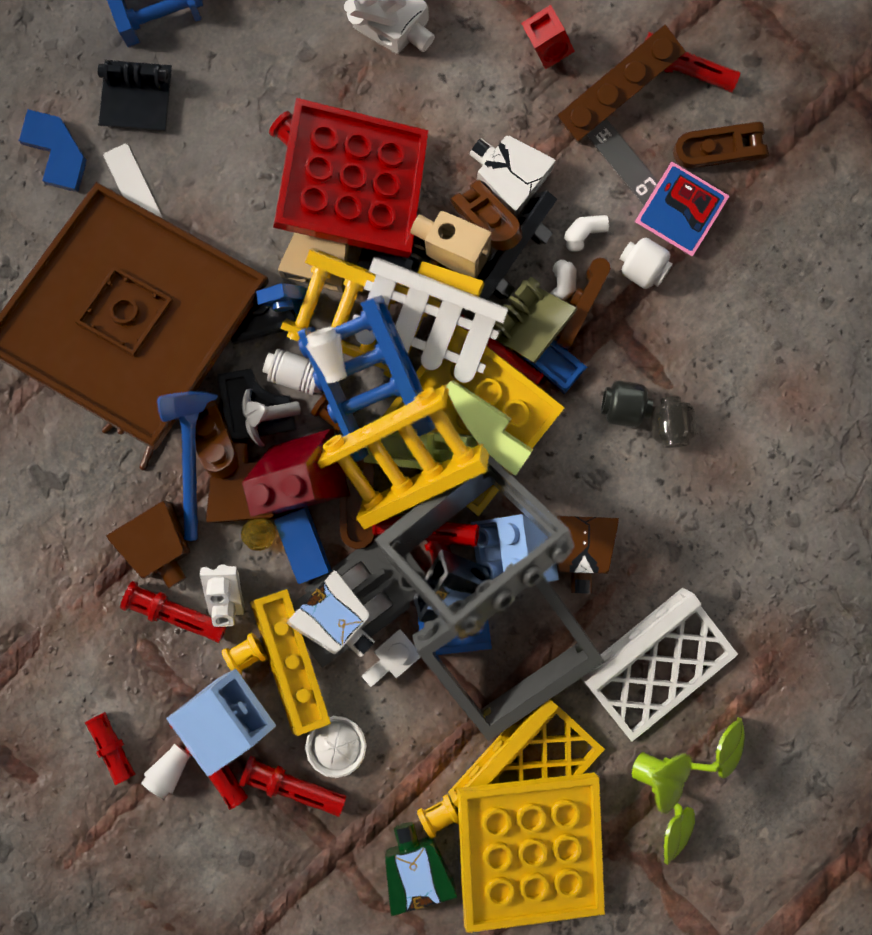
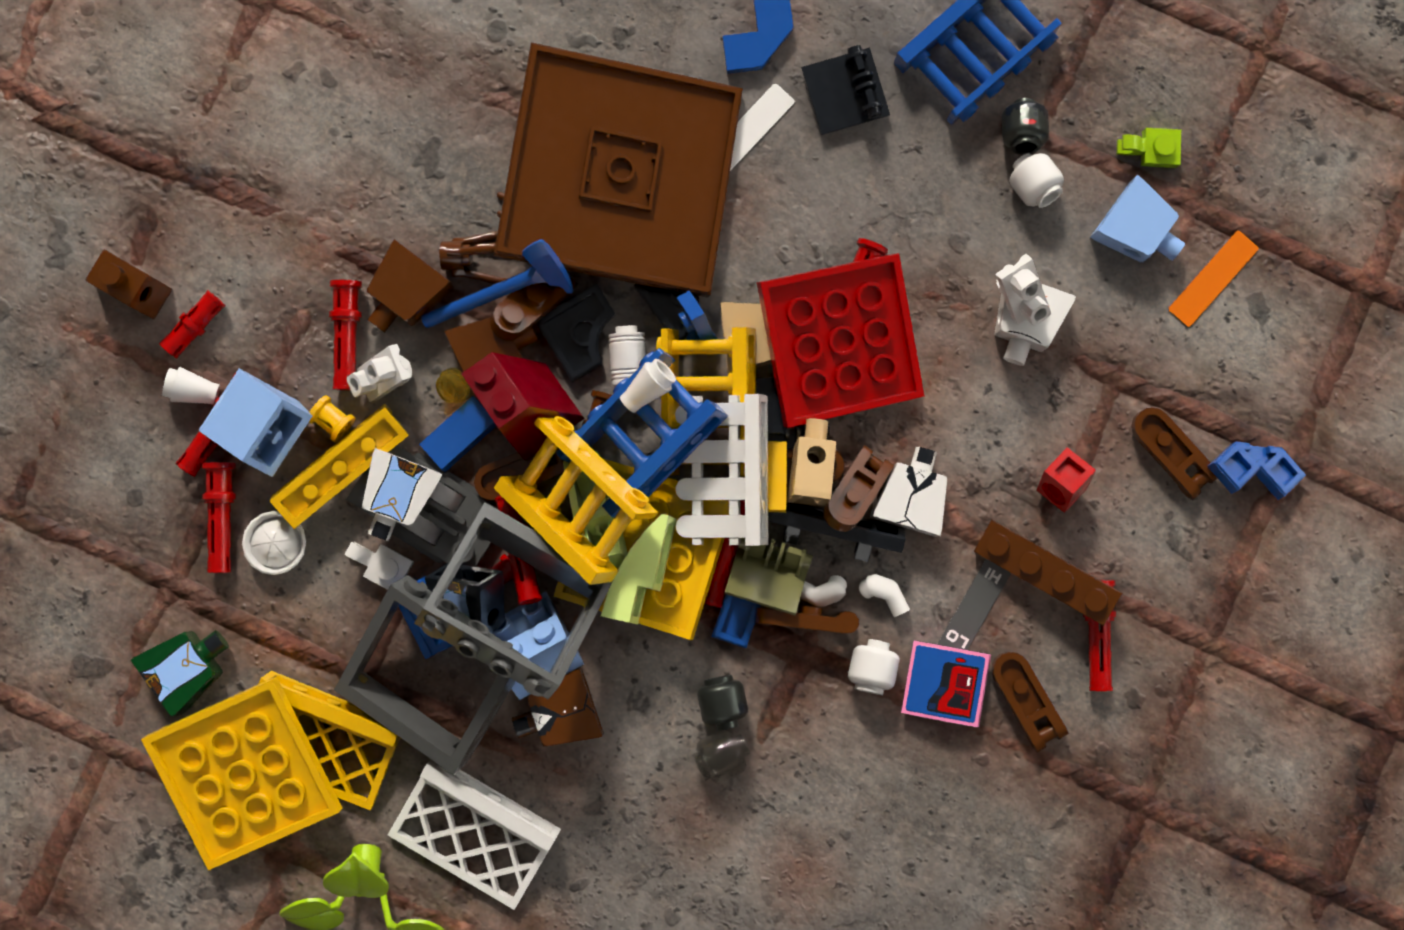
camera: 70 degrees right, 0 degrees up
light grey plant [242,389,300,447] -> none
yellow bush [417,794,459,839] -> none
none -> reddish brown torso [85,249,173,320]
none -> reddish brown plant [439,231,506,284]

